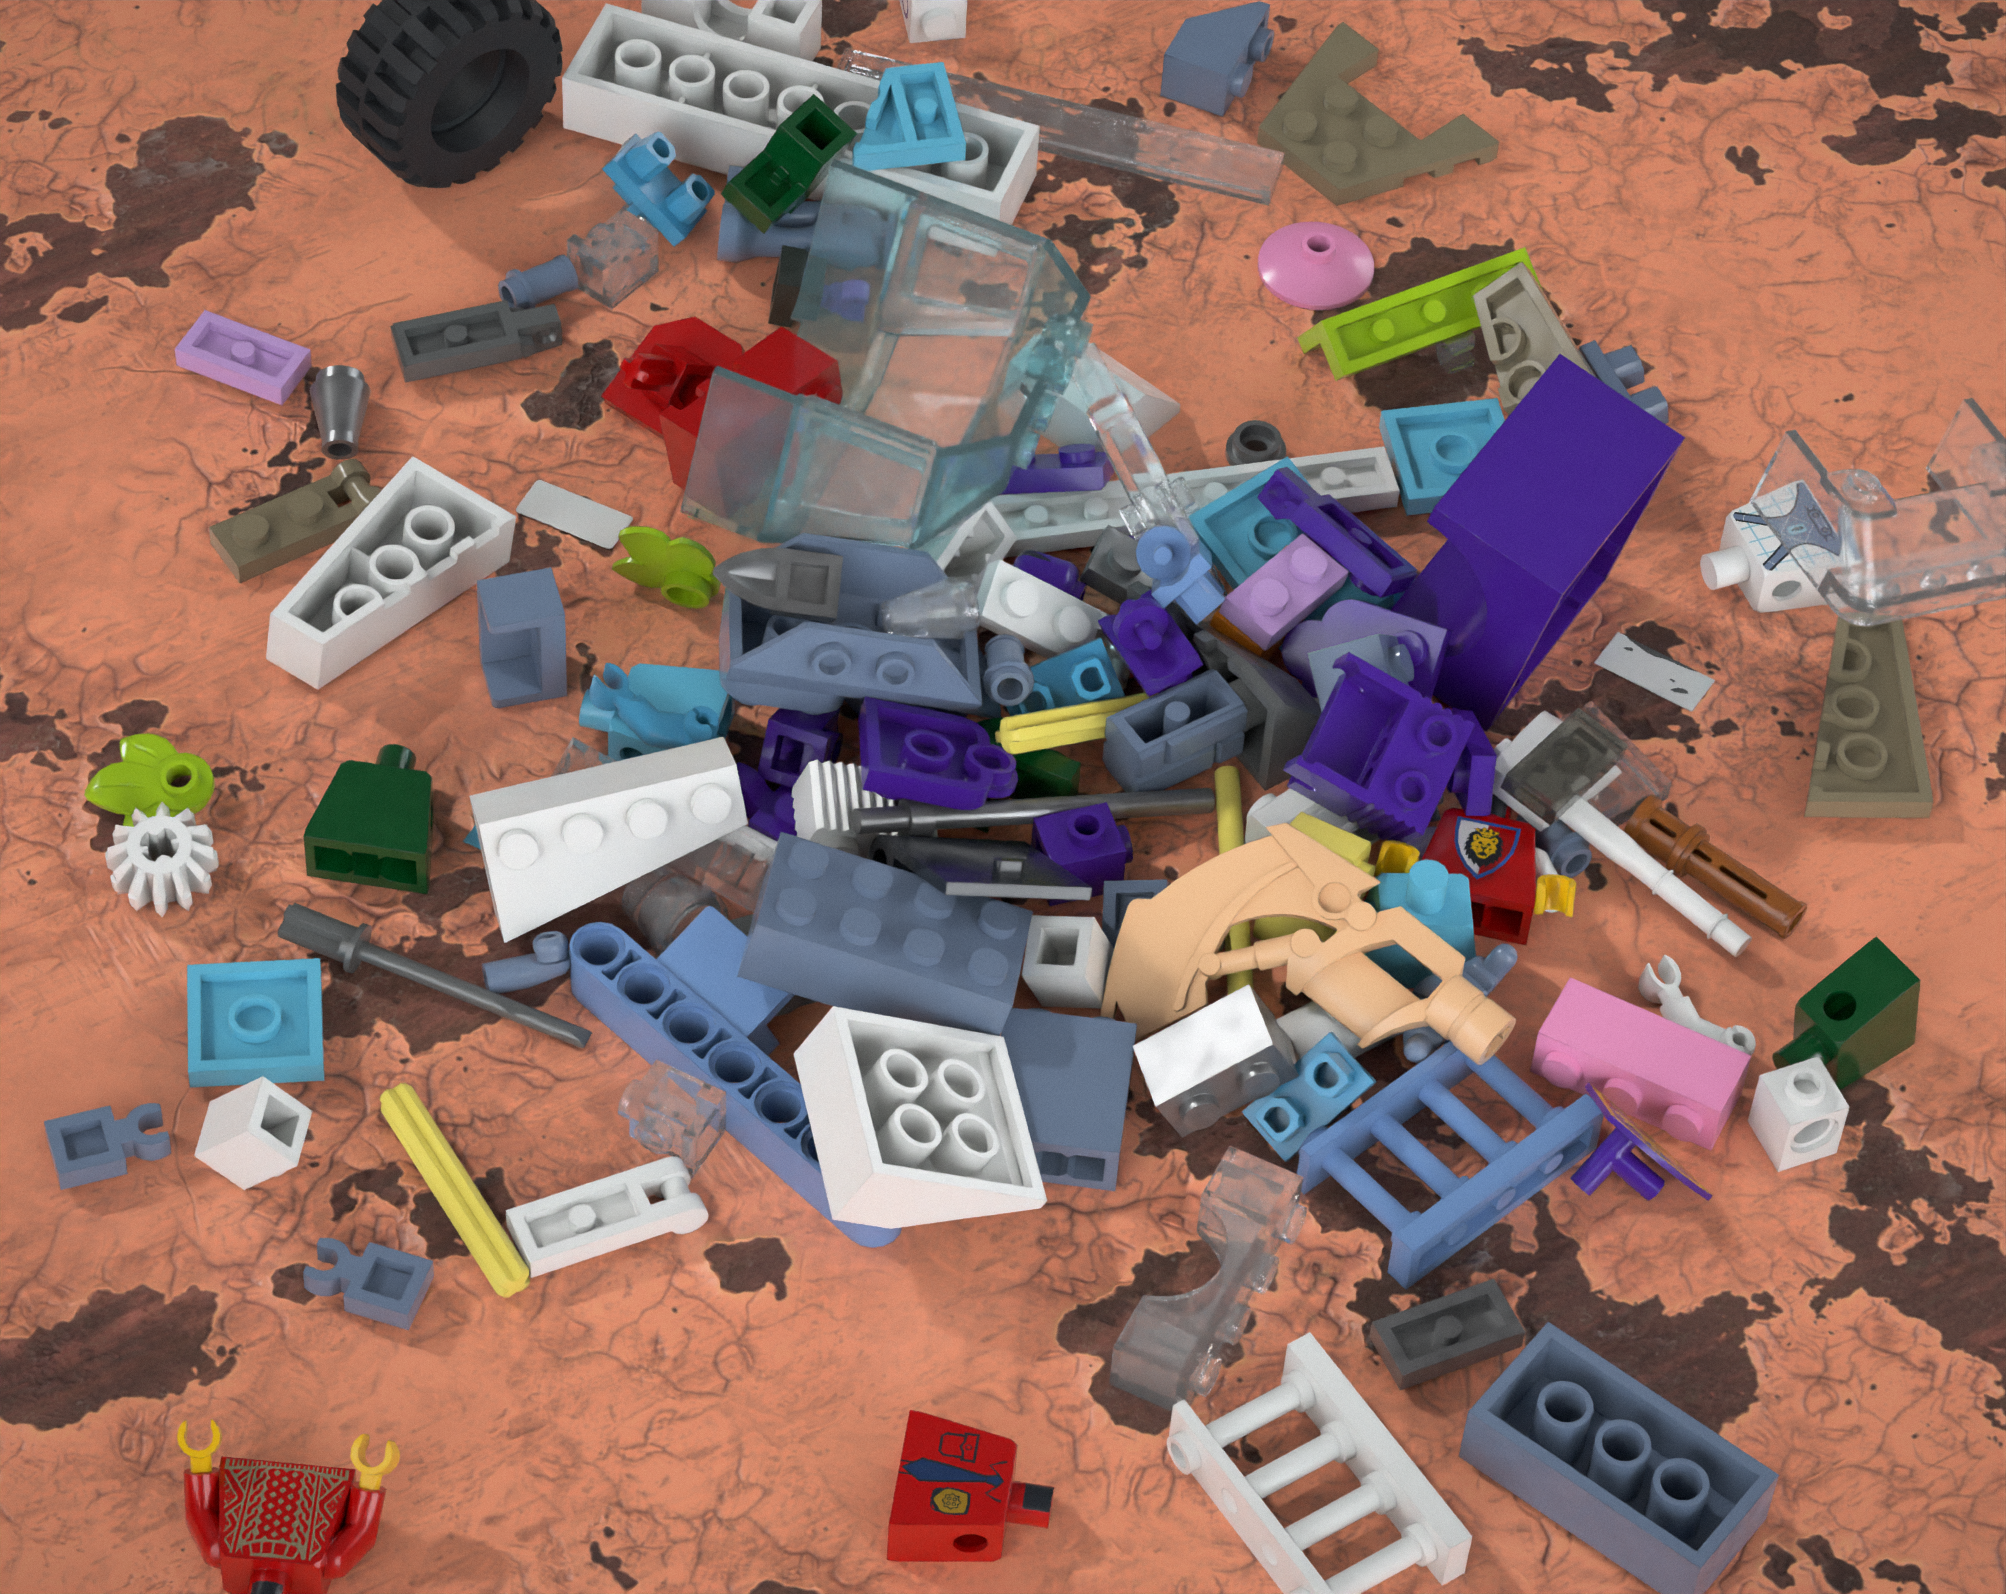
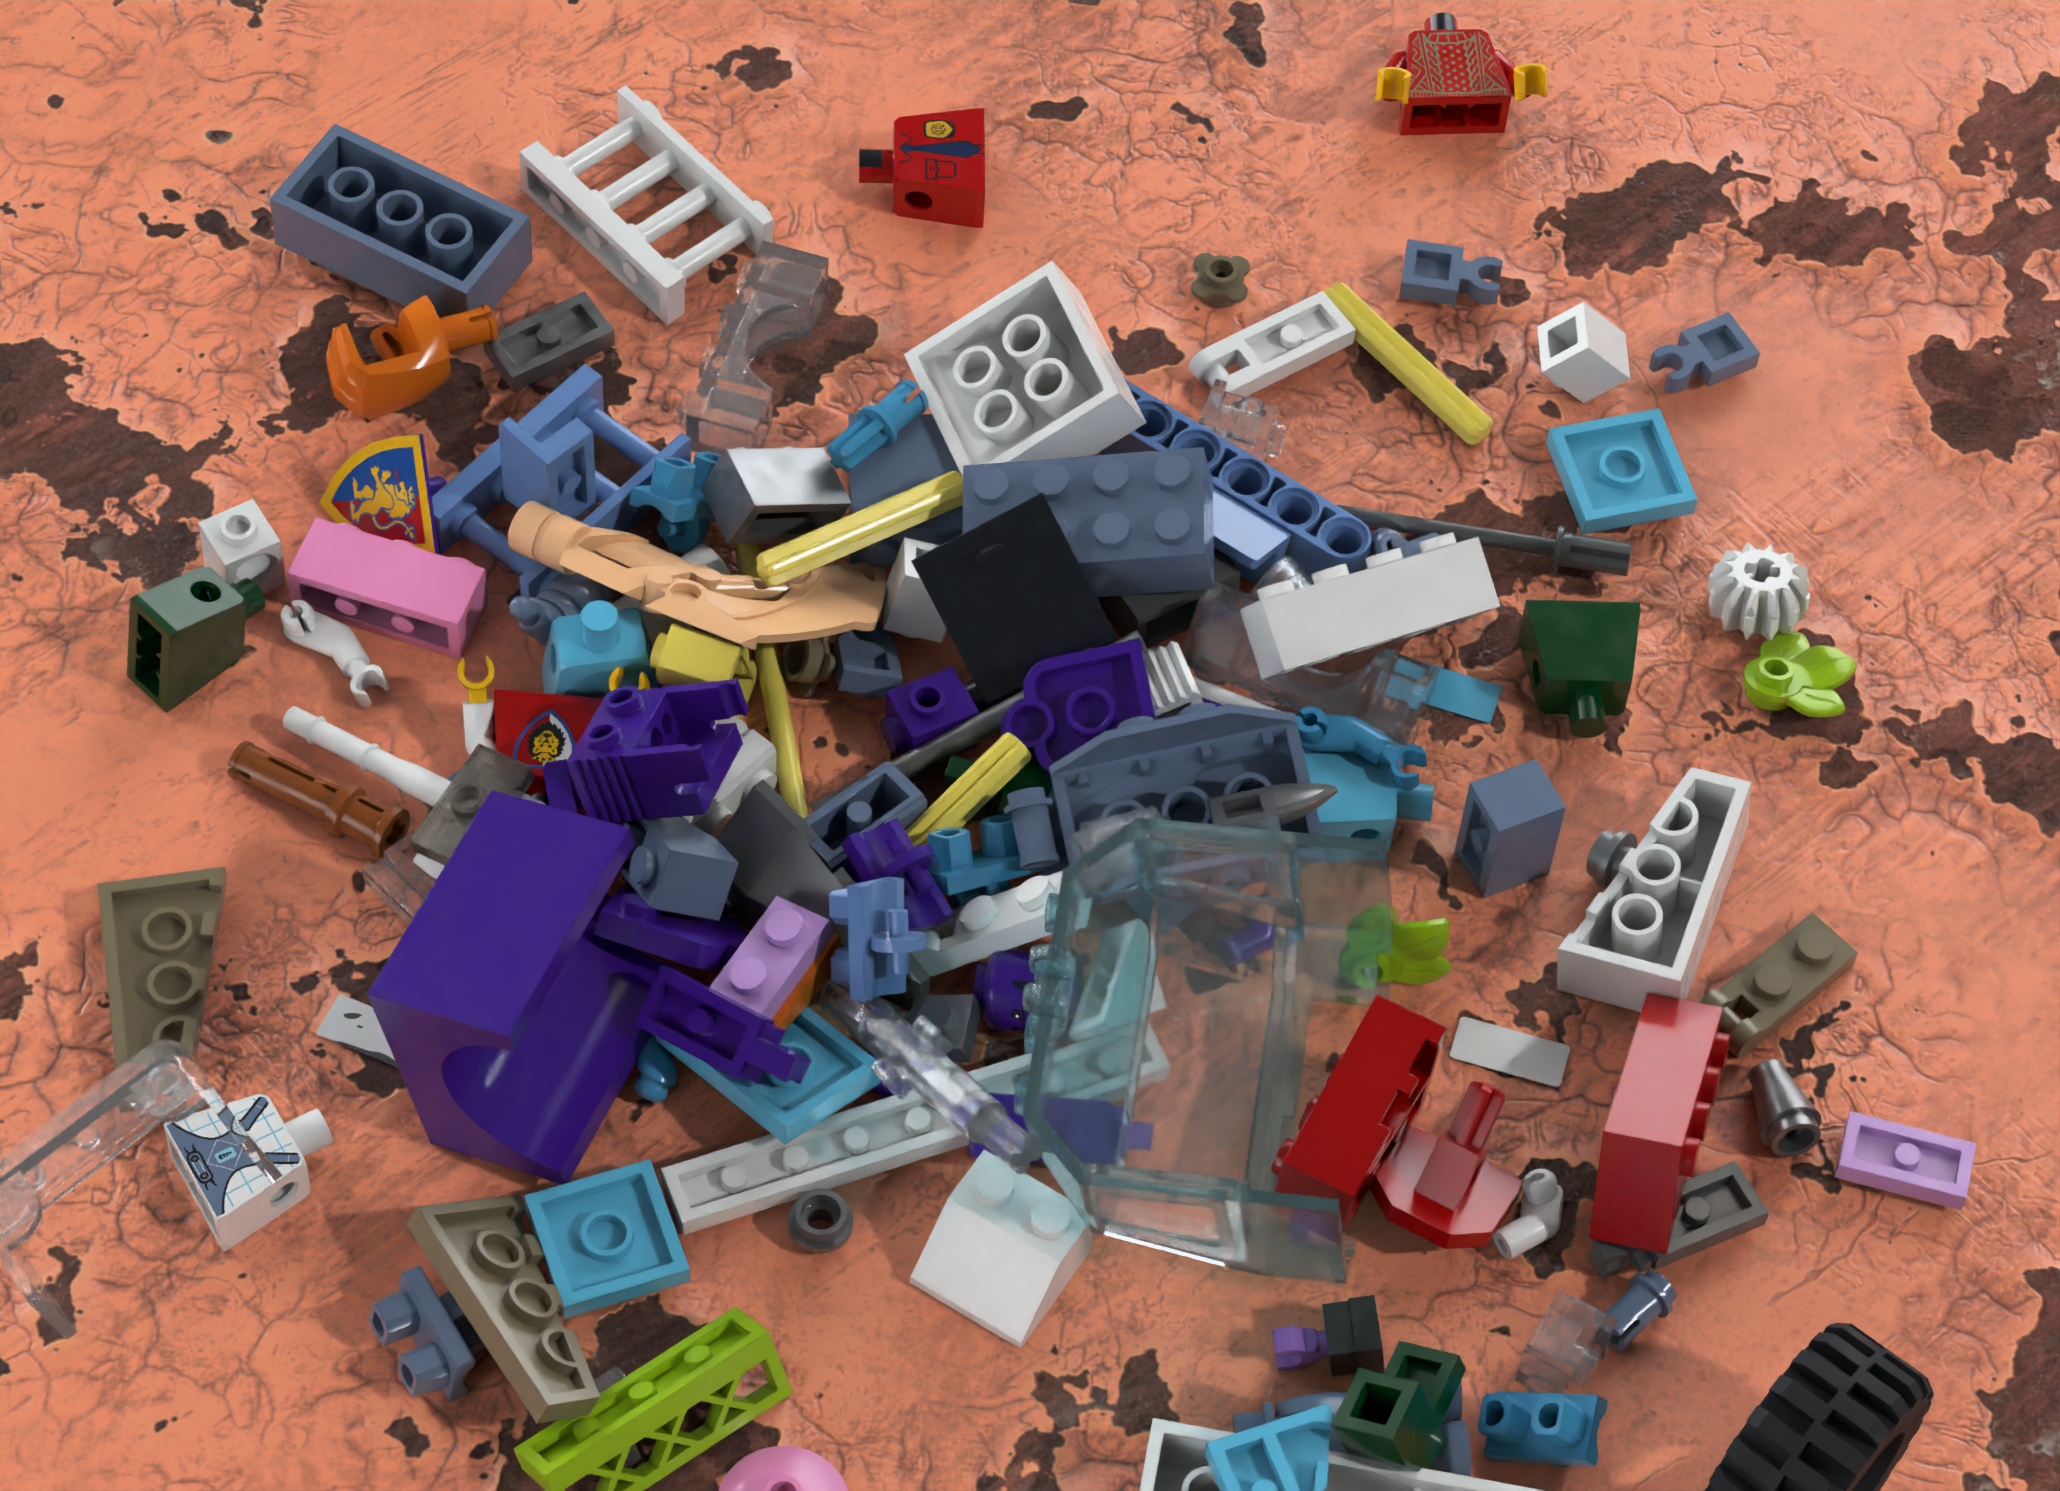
camera: 170 degrees right, 5 degrees up
none -> orange piece [326,295,498,420]
none -> medium blue panel [498,417,596,519]
none -> light yellow axle [756,471,963,587]
none -> dark azure axle [827,379,929,472]
none -> dark tan plate [1191,253,1250,308]
none -> white arm [1493,1169,1564,1260]
none -> flat silver plate [1586,830,1637,889]
none -> red wedge [1589,993,1731,1254]

